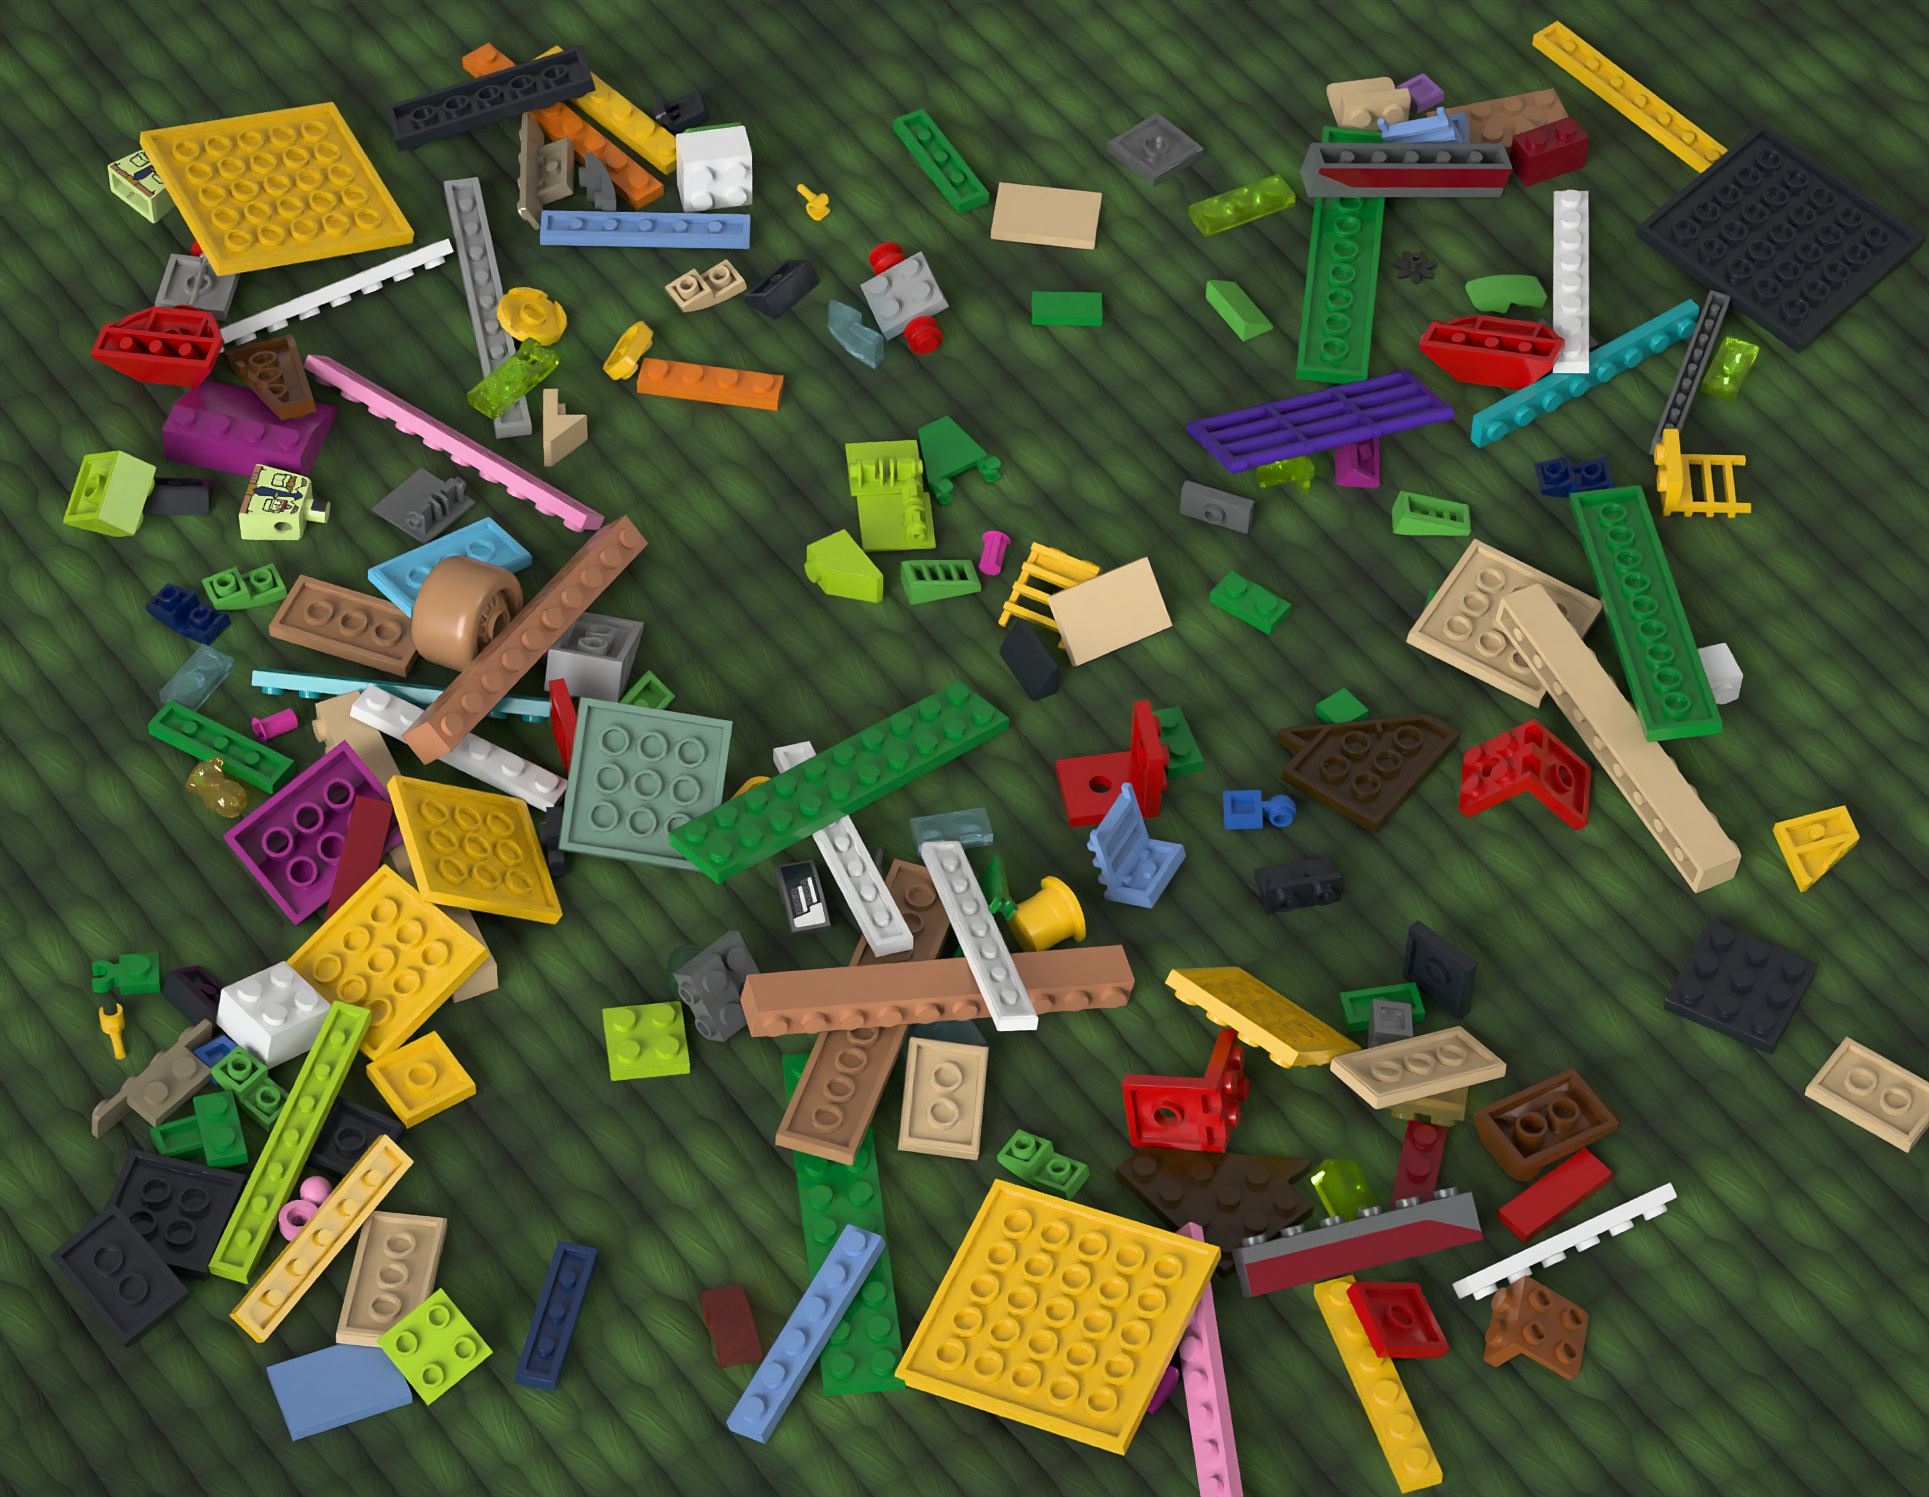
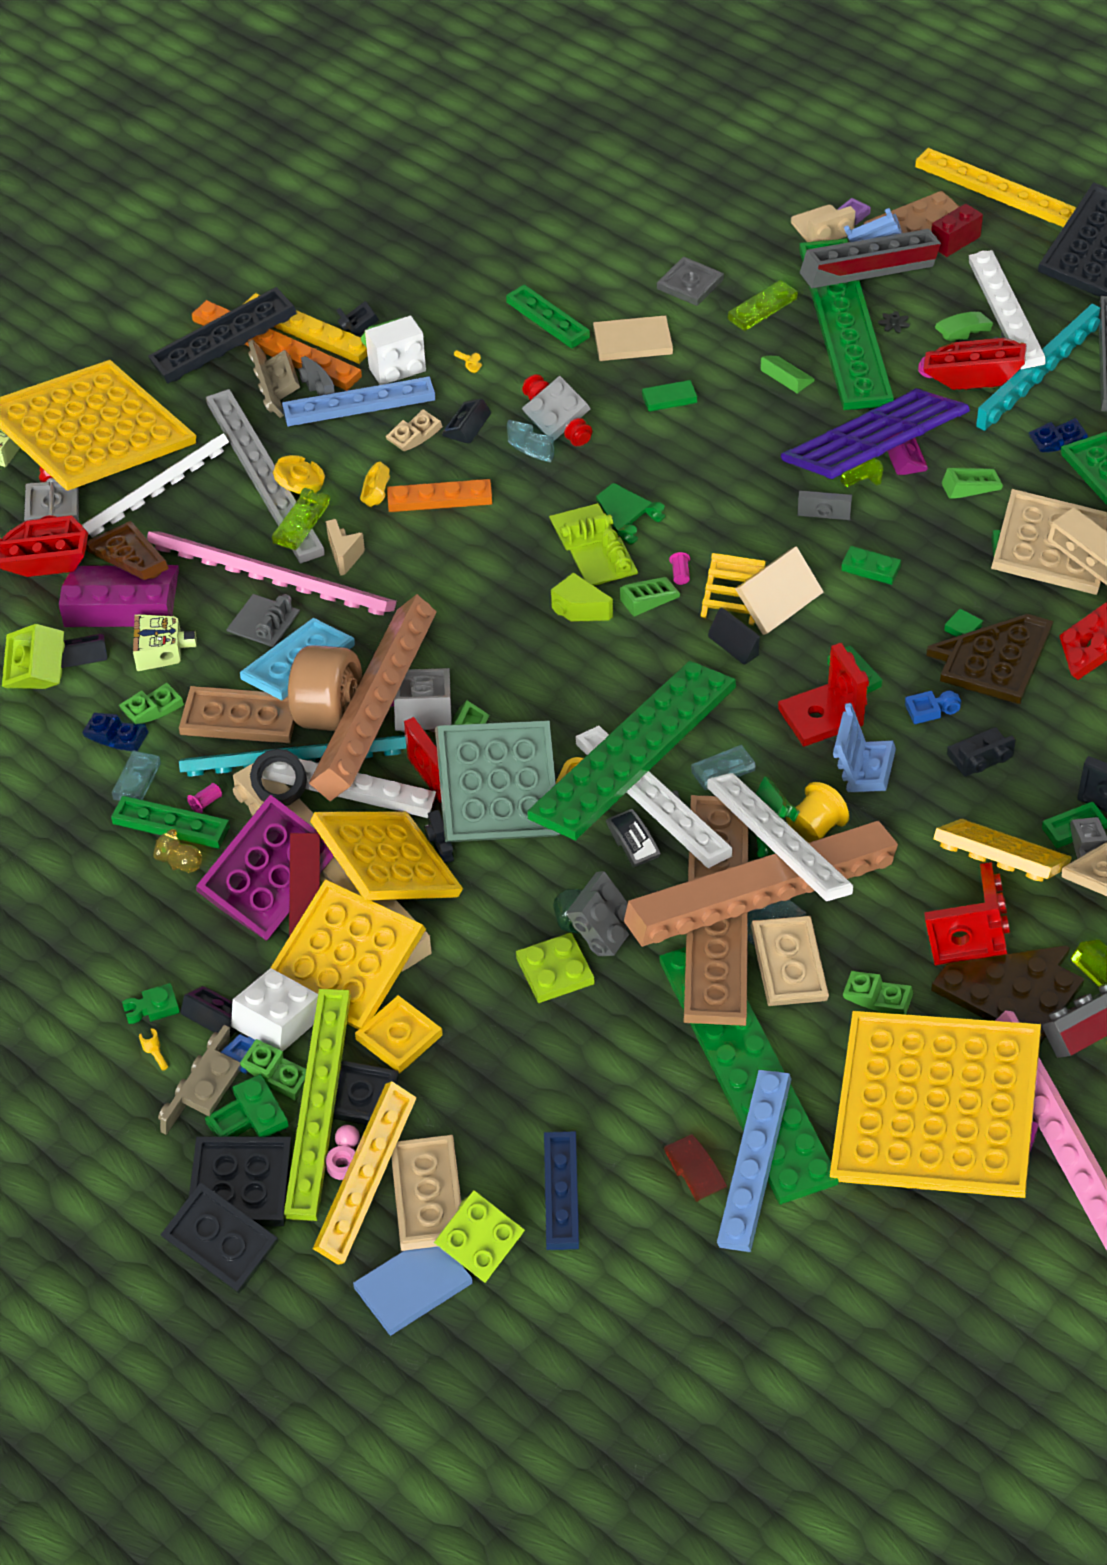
camera: 10 degrees left, 0 degrees up
none -> black tyre [250,749,307,806]

